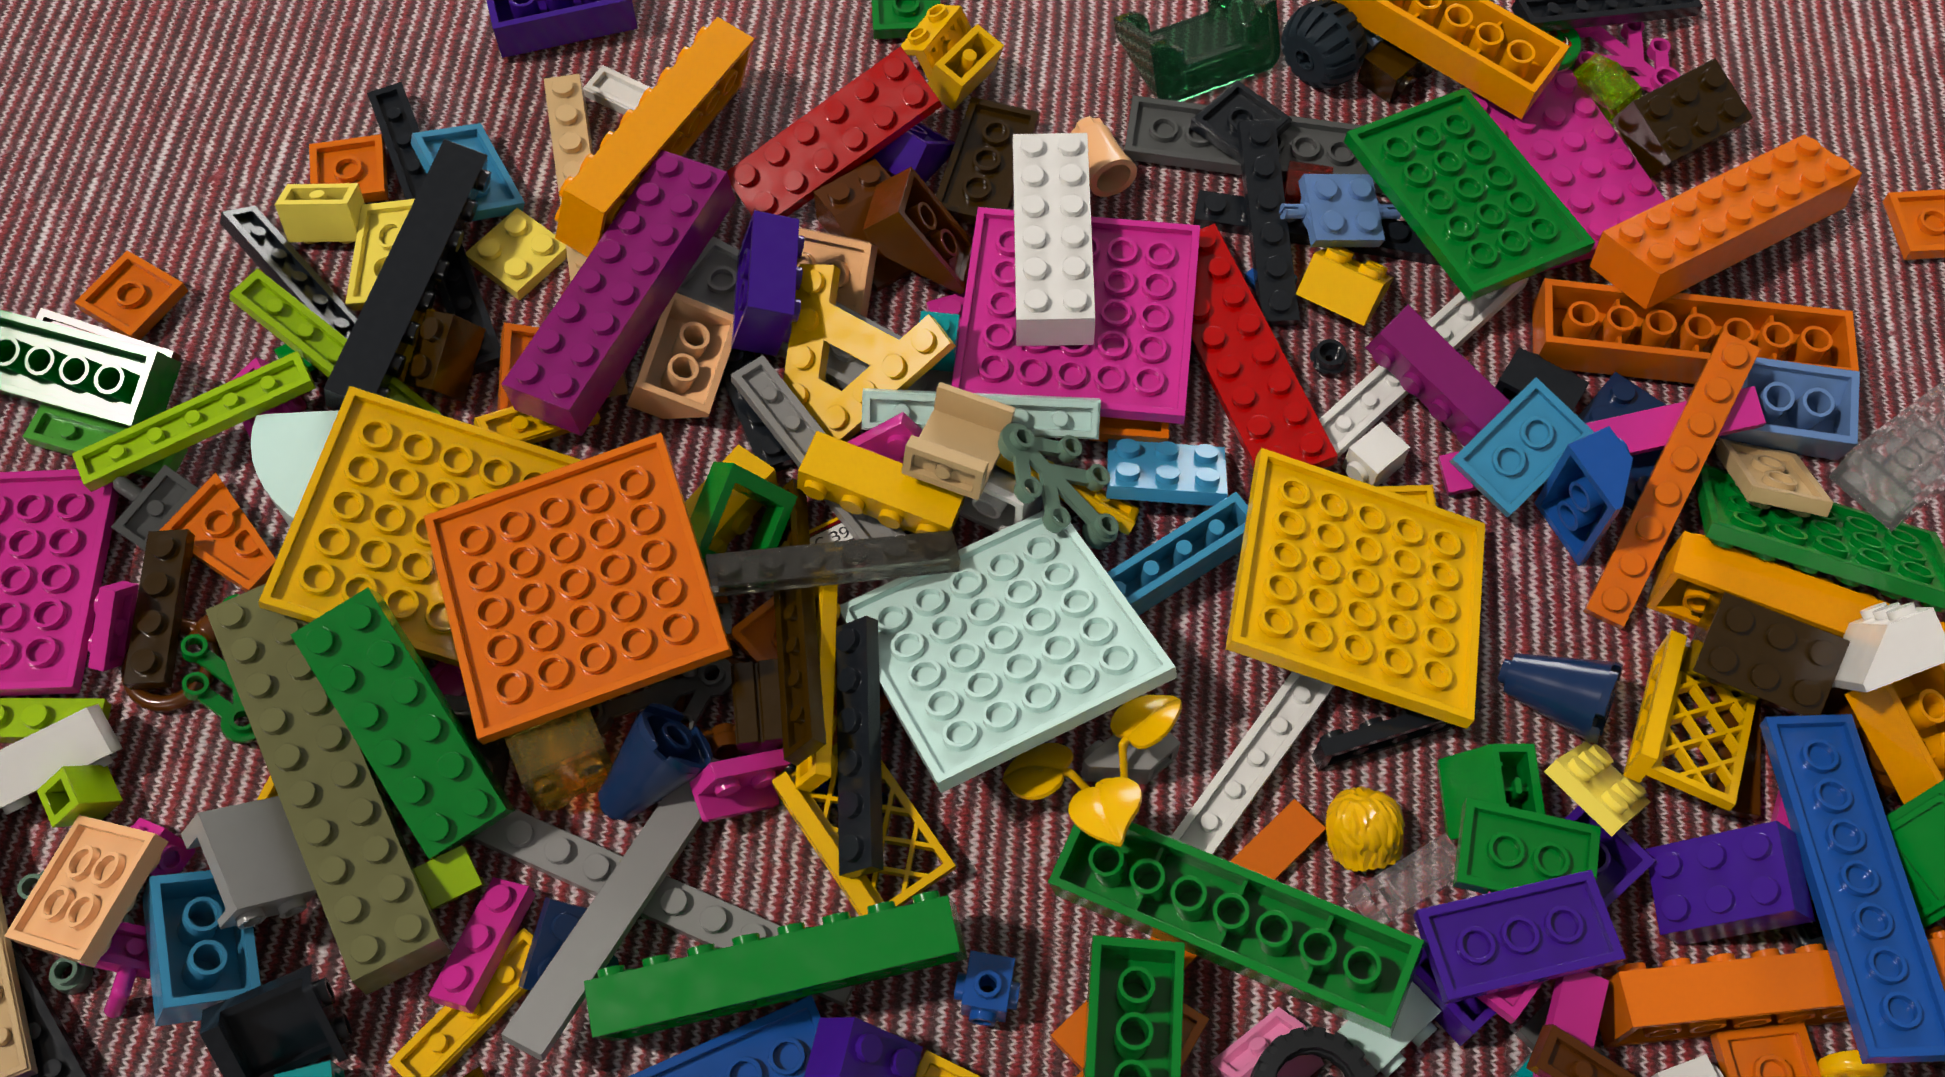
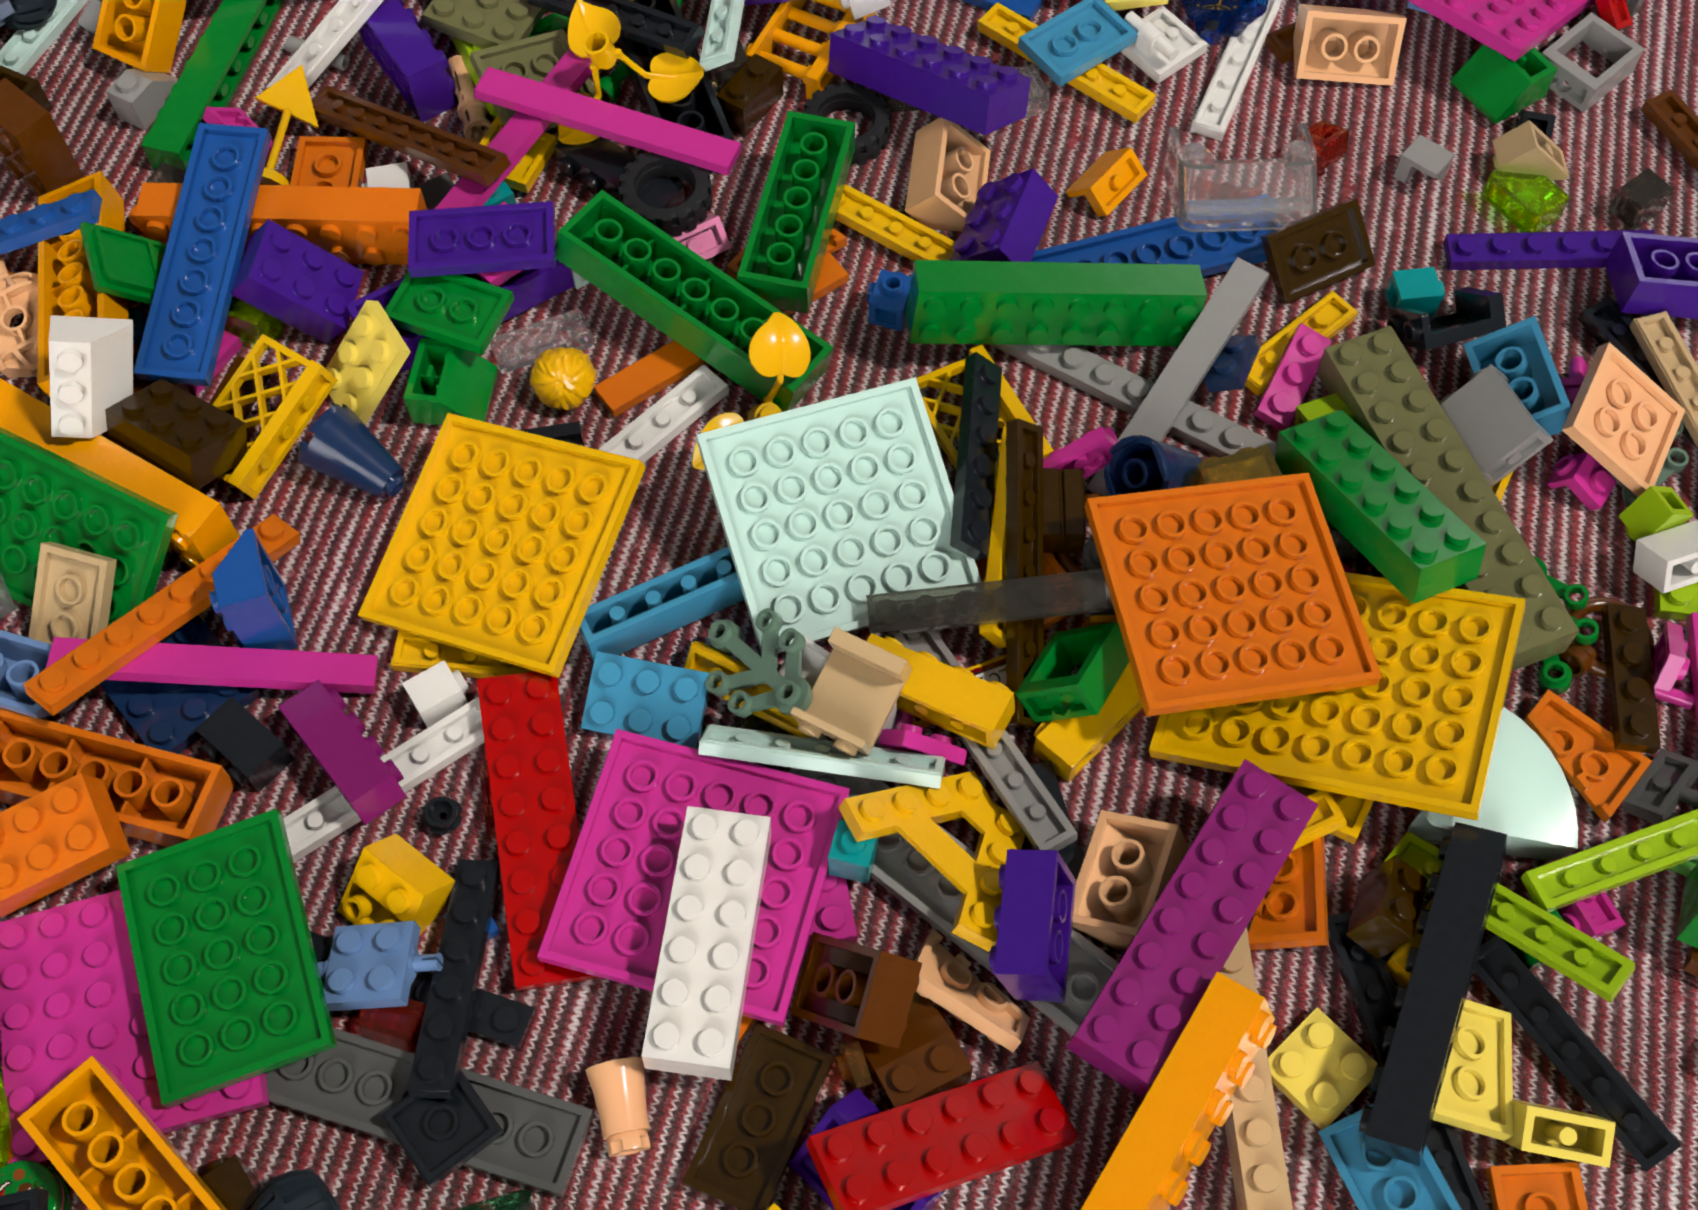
camera: 170 degrees left, 0 degrees up
dark azure plate [1449,377,1594,517] -> none

